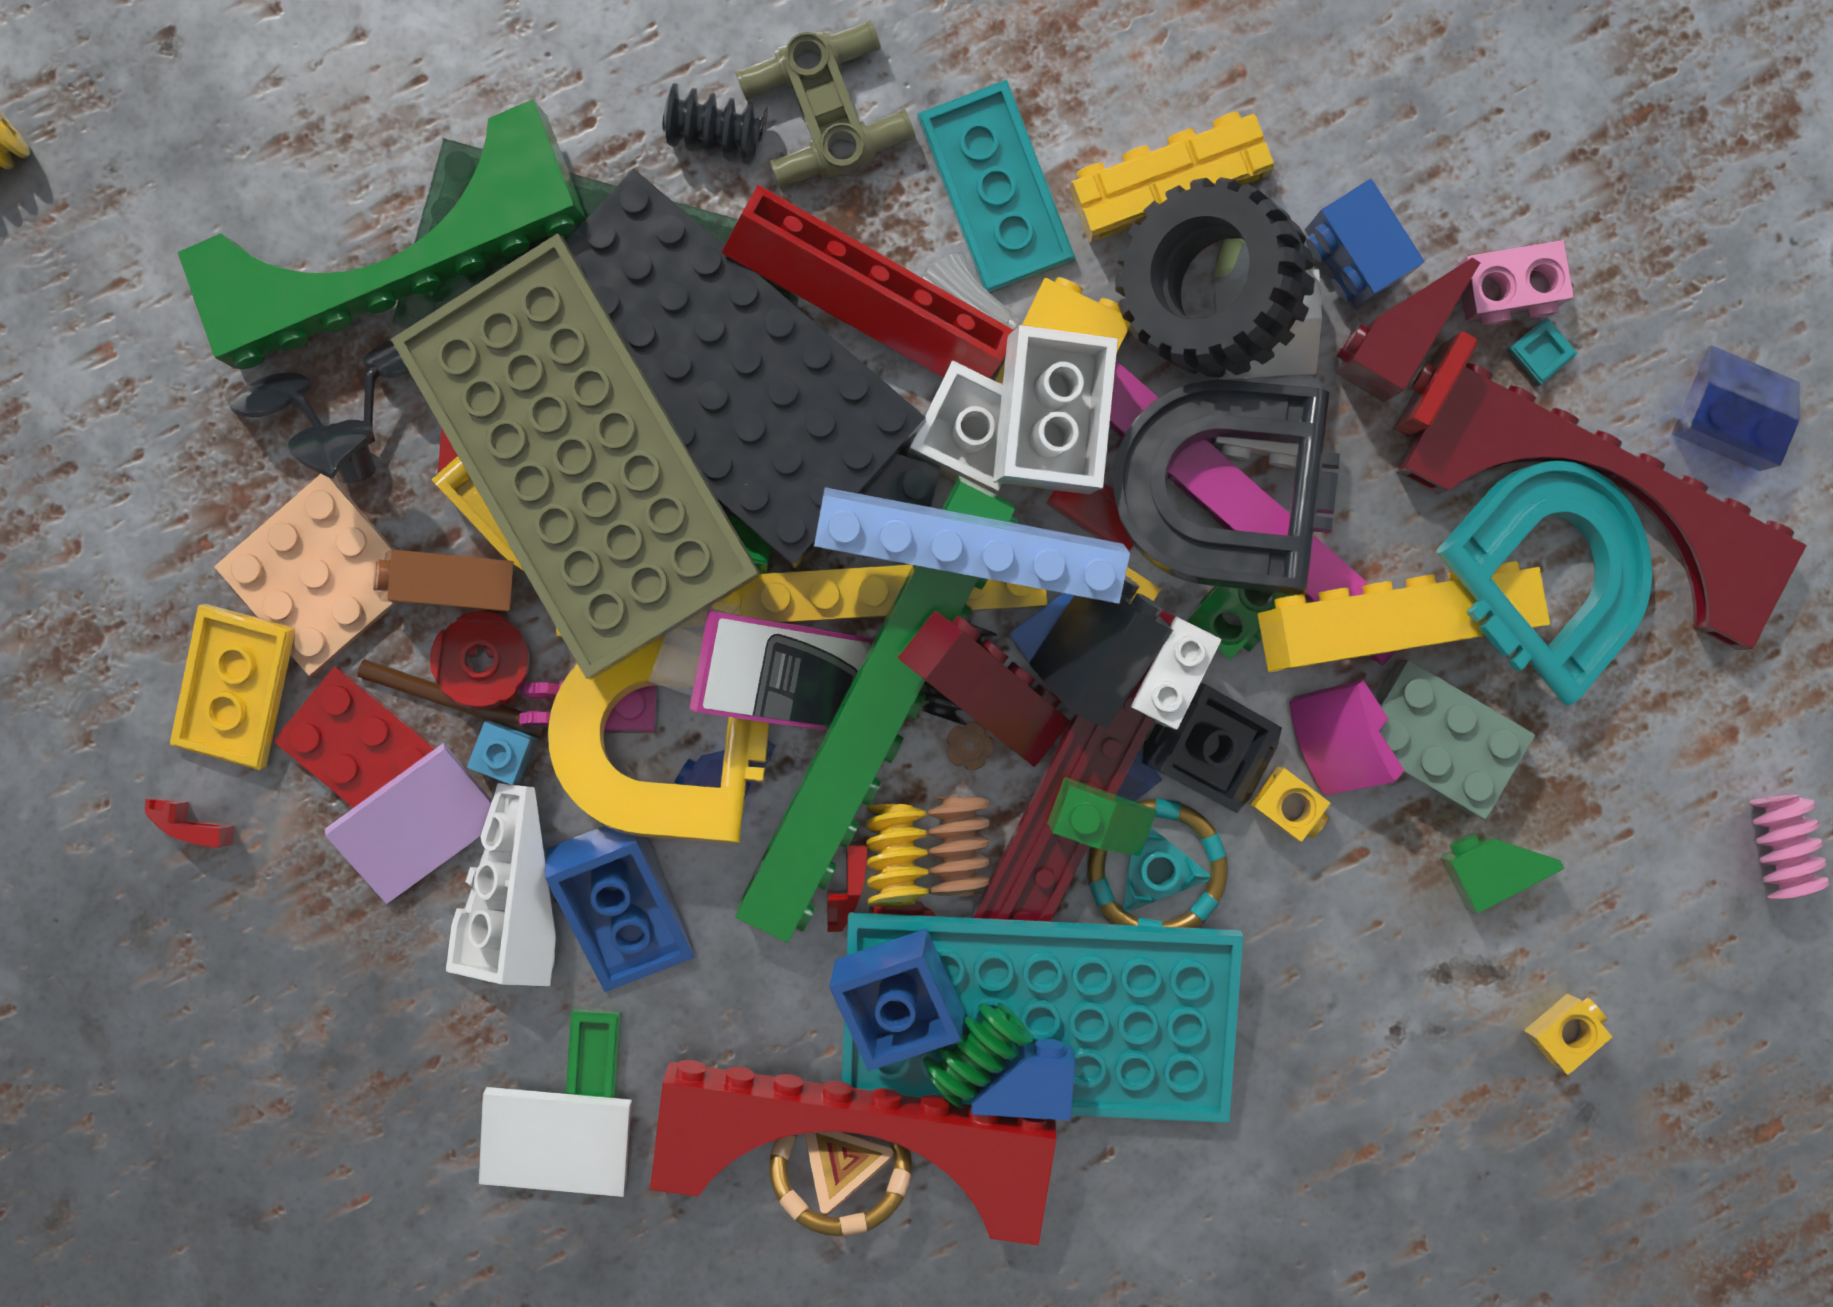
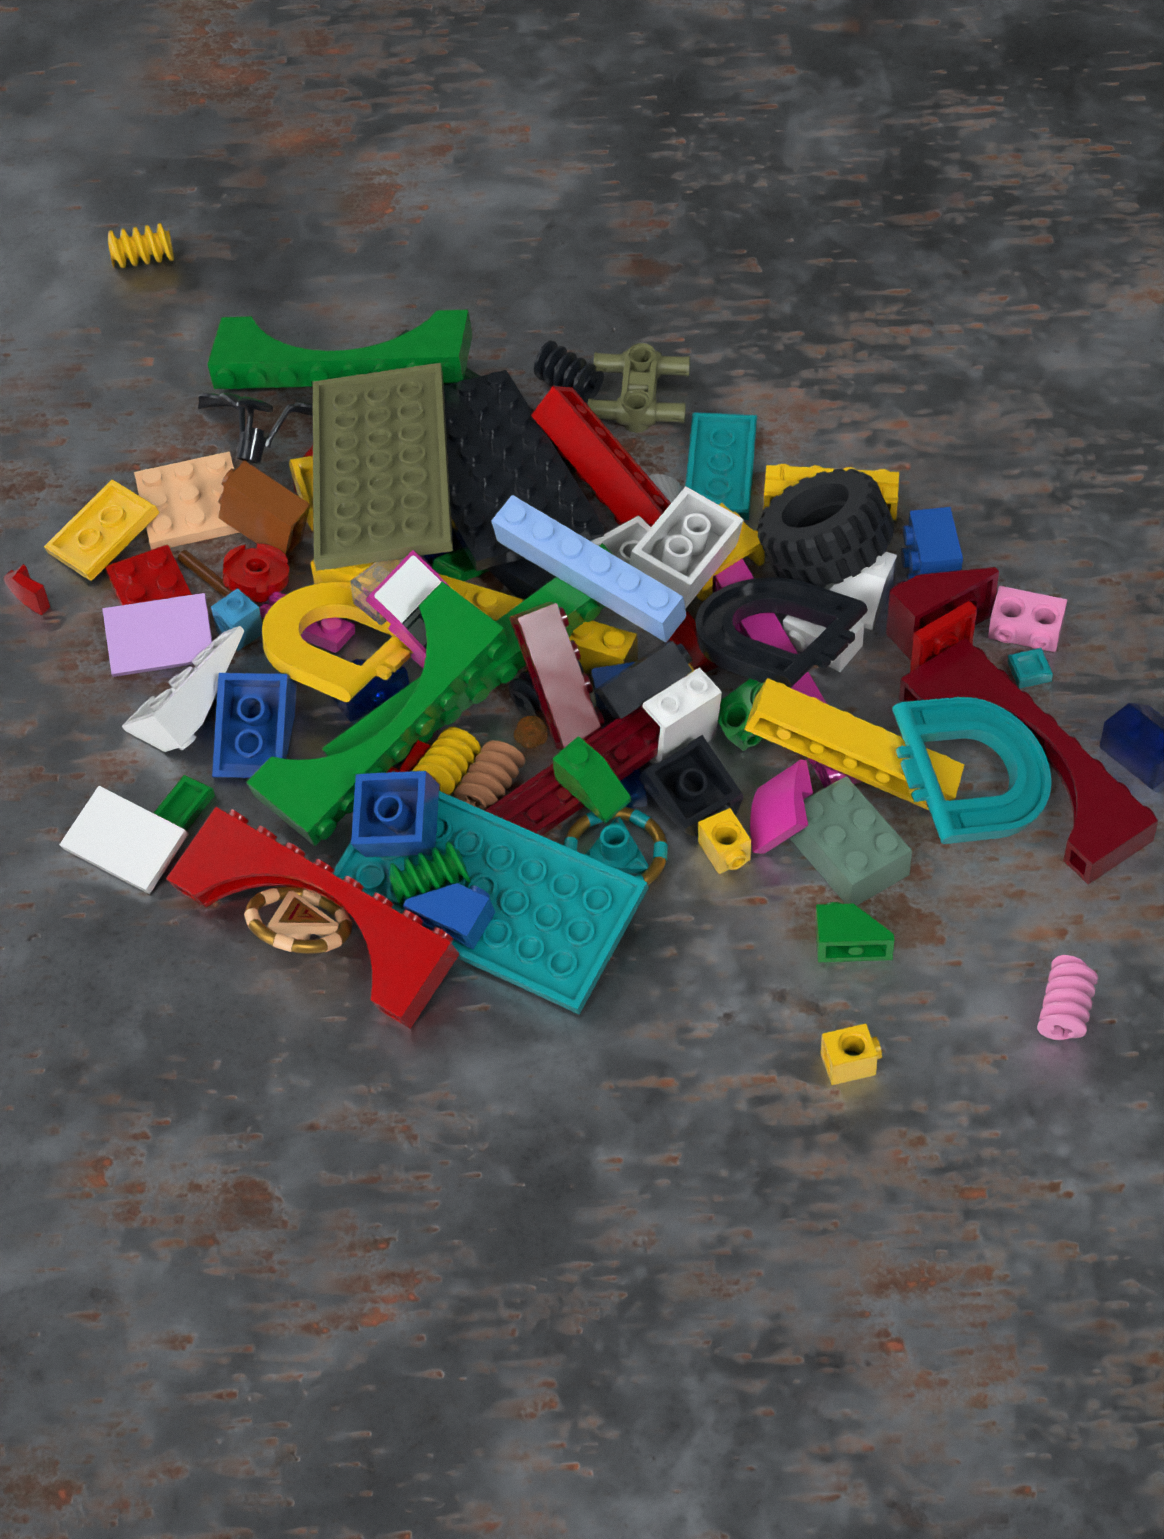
camera: 30 degrees right, 35 degrees down
none -> green arch [246,581,509,846]

